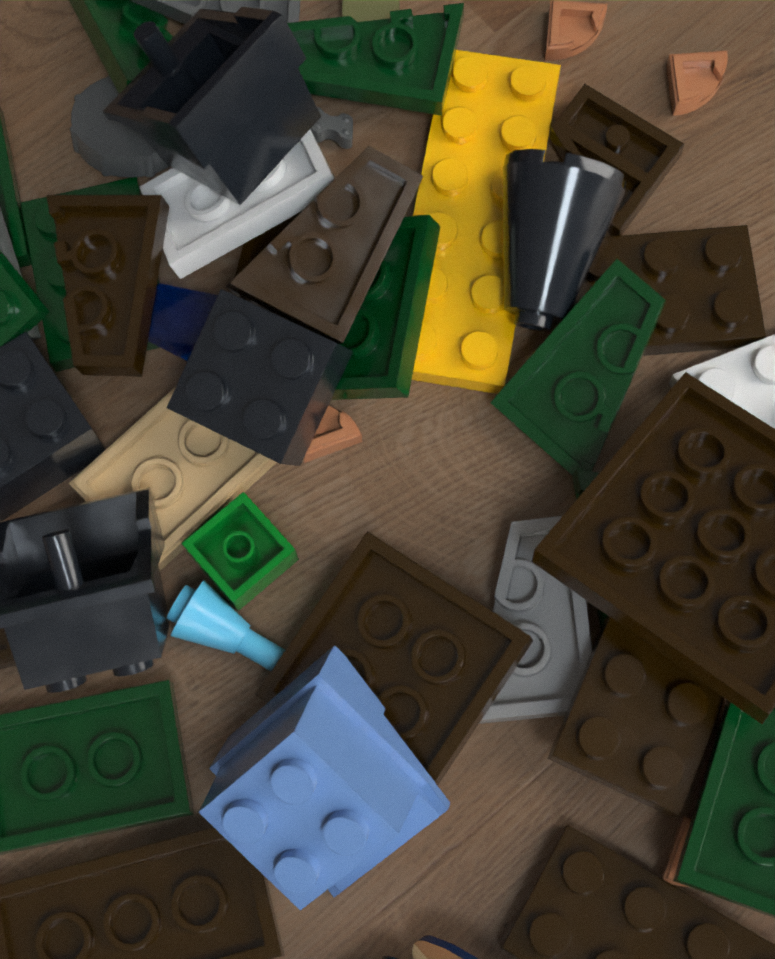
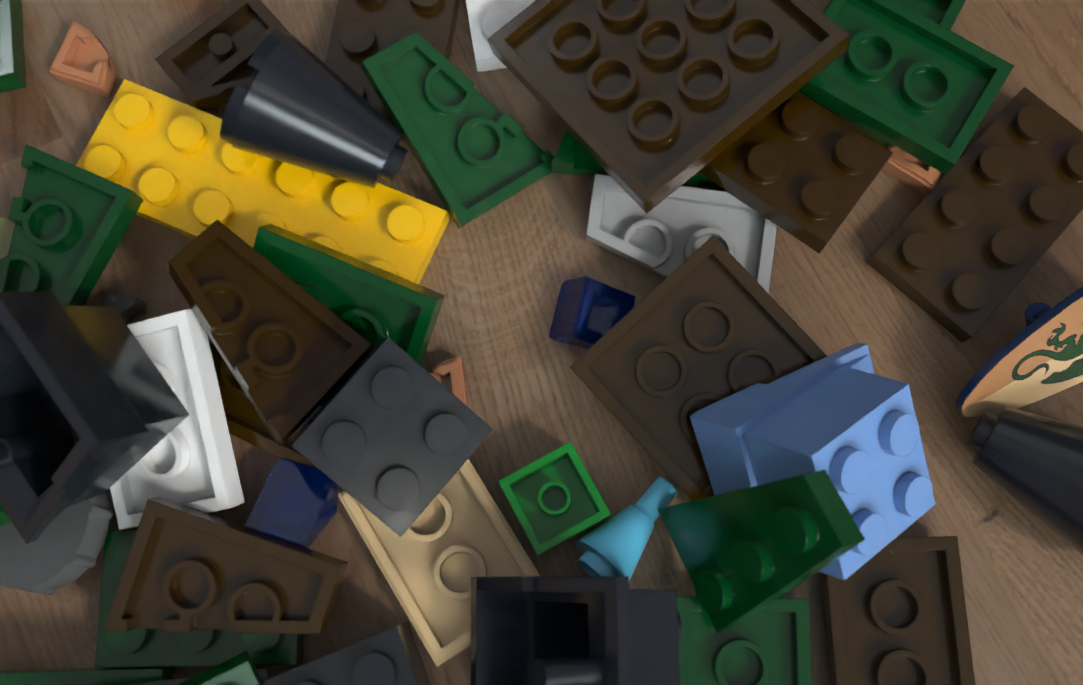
camera: 80 degrees left, 5 degrees up
none -> clear blue slope [549,276,636,349]
none -> dark green wing [657,469,865,633]

